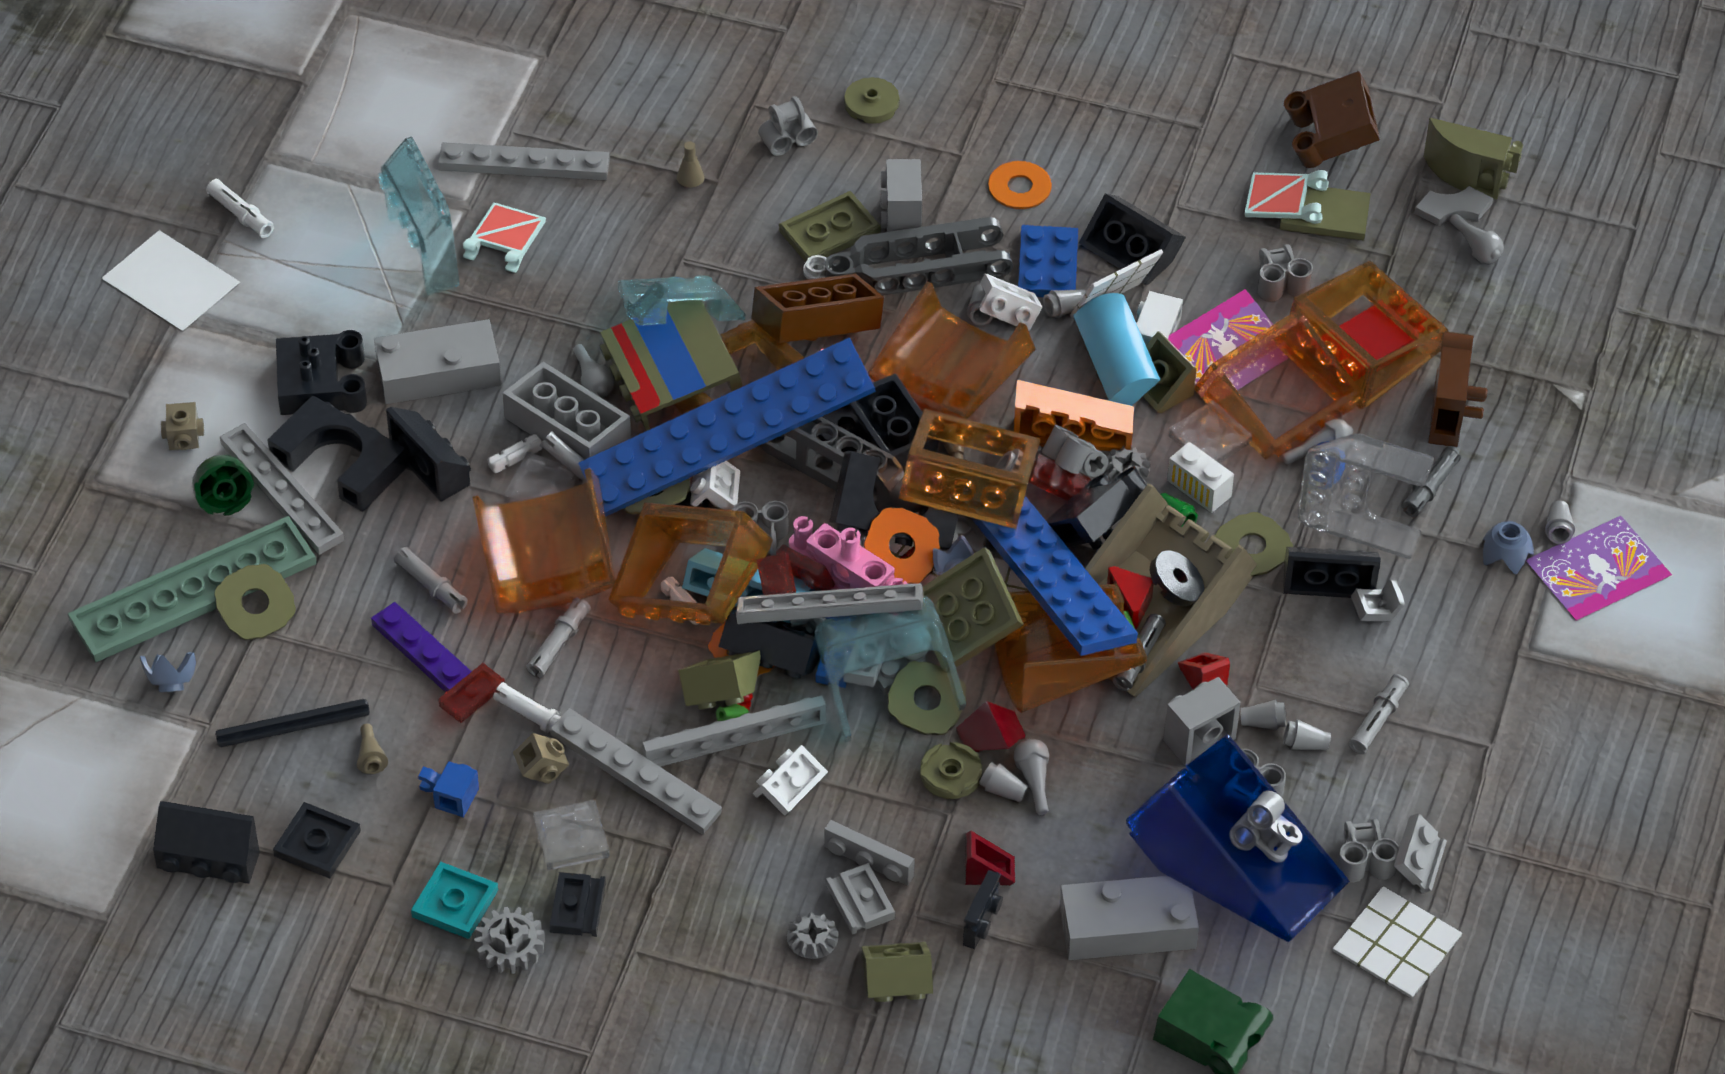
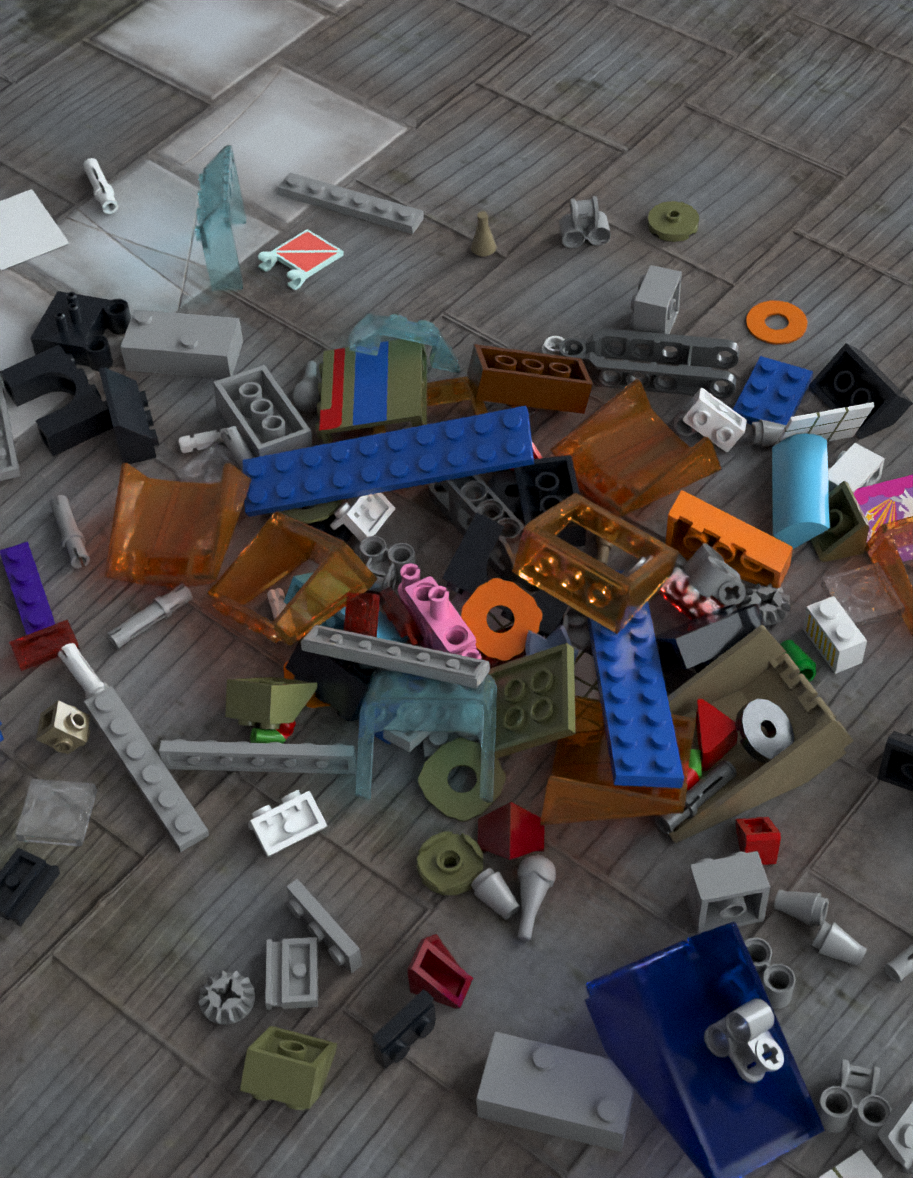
camera: 25 degrees right, 0 degrees up
olive tile [779,191,881,262] -> none
olive piece [1214,512,1293,577] -> none

